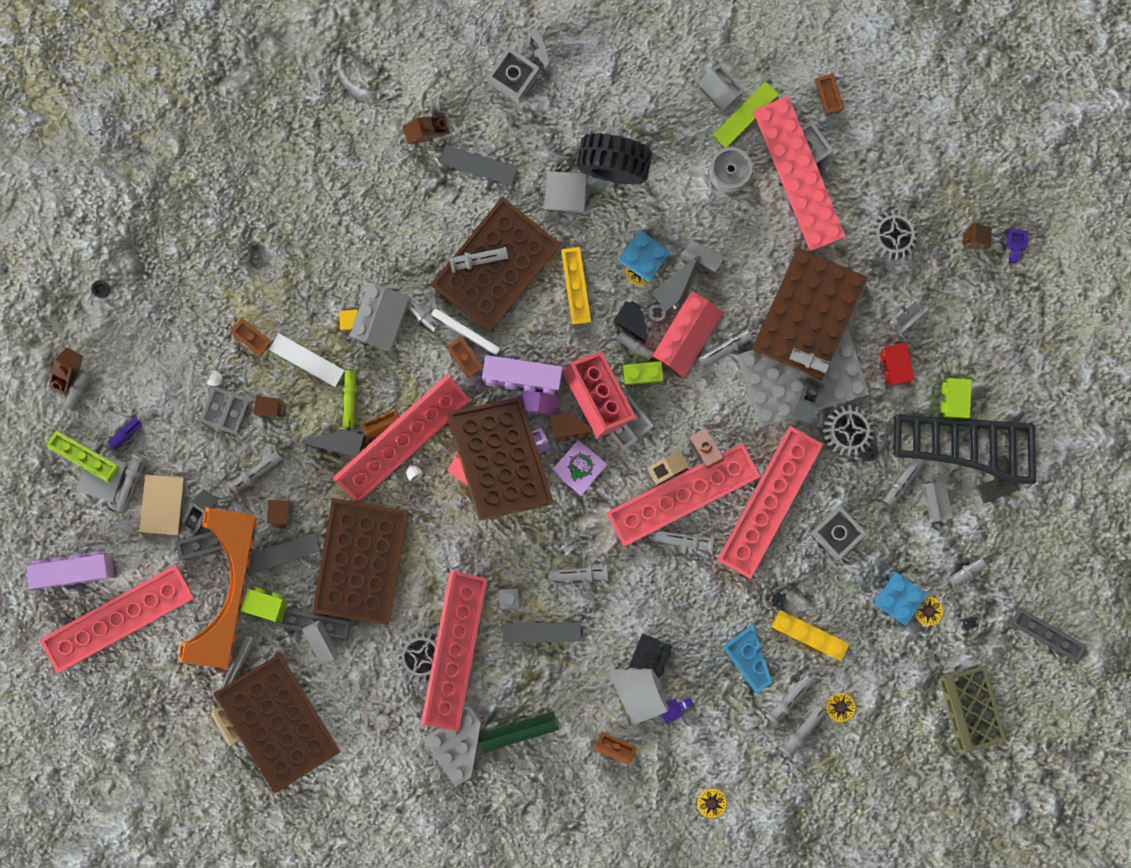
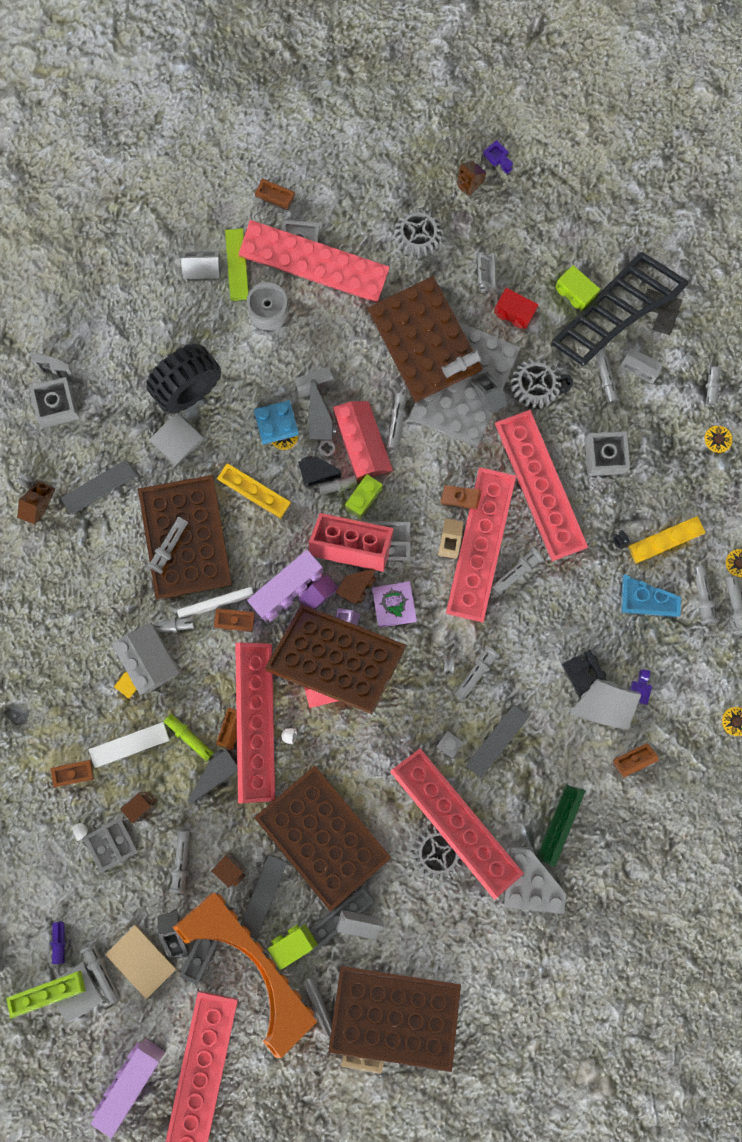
camera: 50 degrees left, 5 degrees down
dark azure plate [873,572,928,626] -> none

